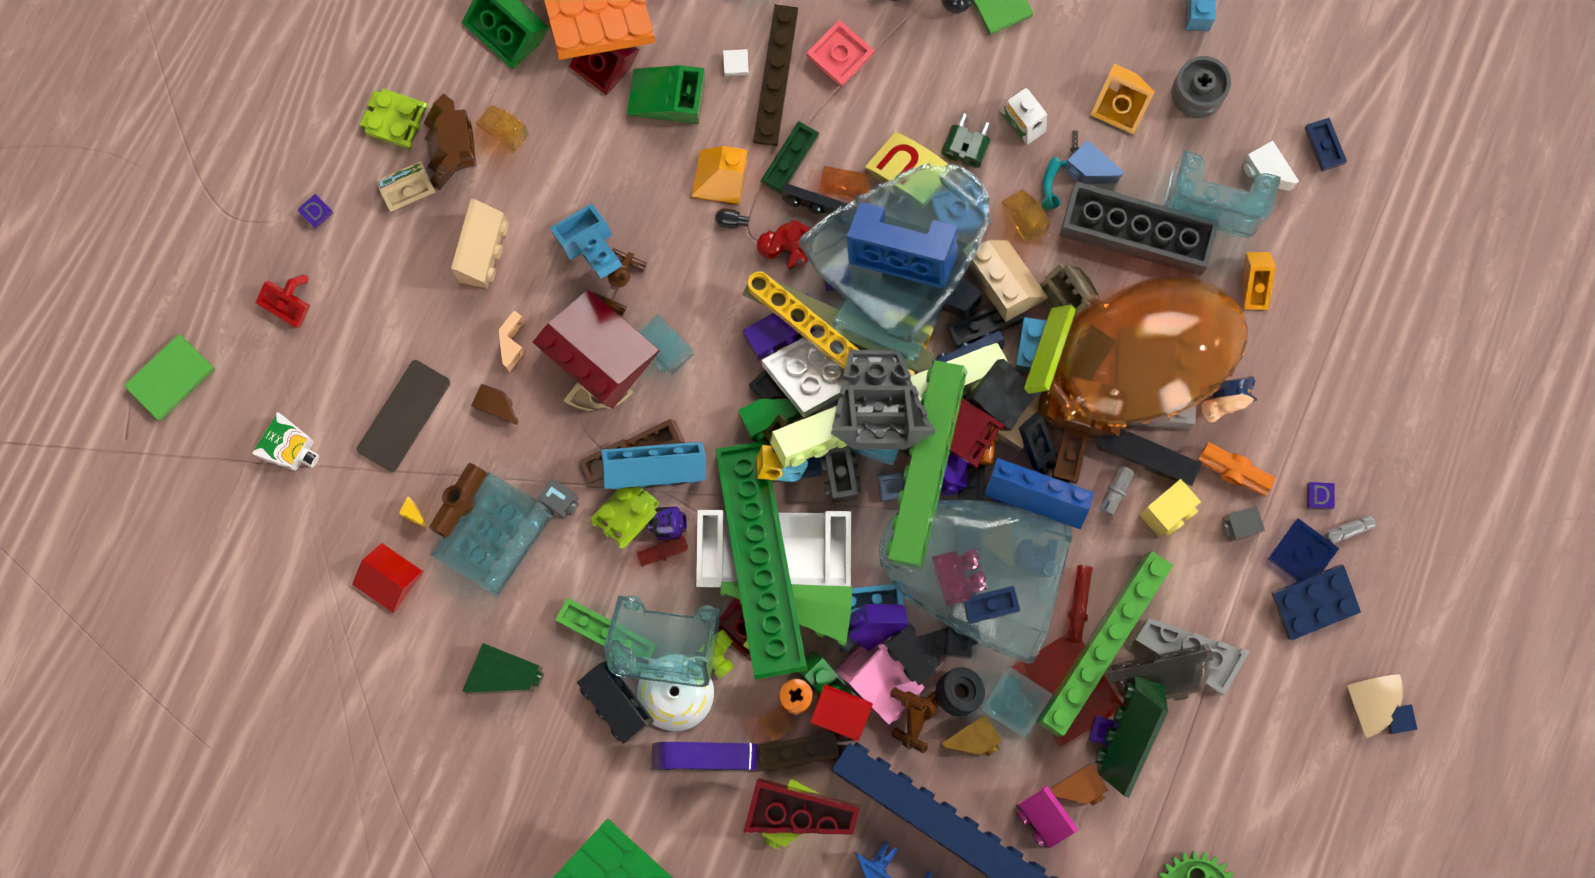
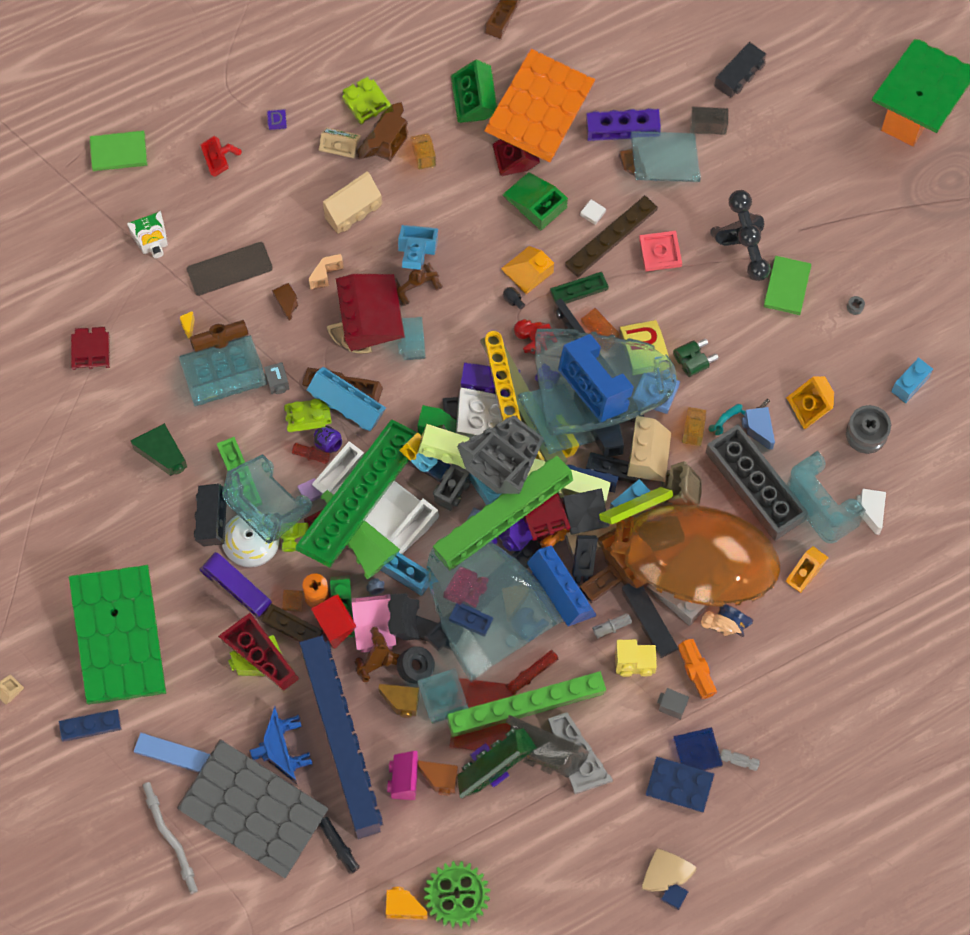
camera: 40 degrees right, 10 degrees down
red slope [352,543,424,613] -> none
dark purple slope [848,604,908,651] -> none
white torso [999,88,1047,145] -> none
dark blue plate [1305,117,1347,172] -> none
dark purple tile [1307,482,1335,509] -> none
none -> dark red plate [71,327,110,370]
none -> lavender tile [297,478,322,504]

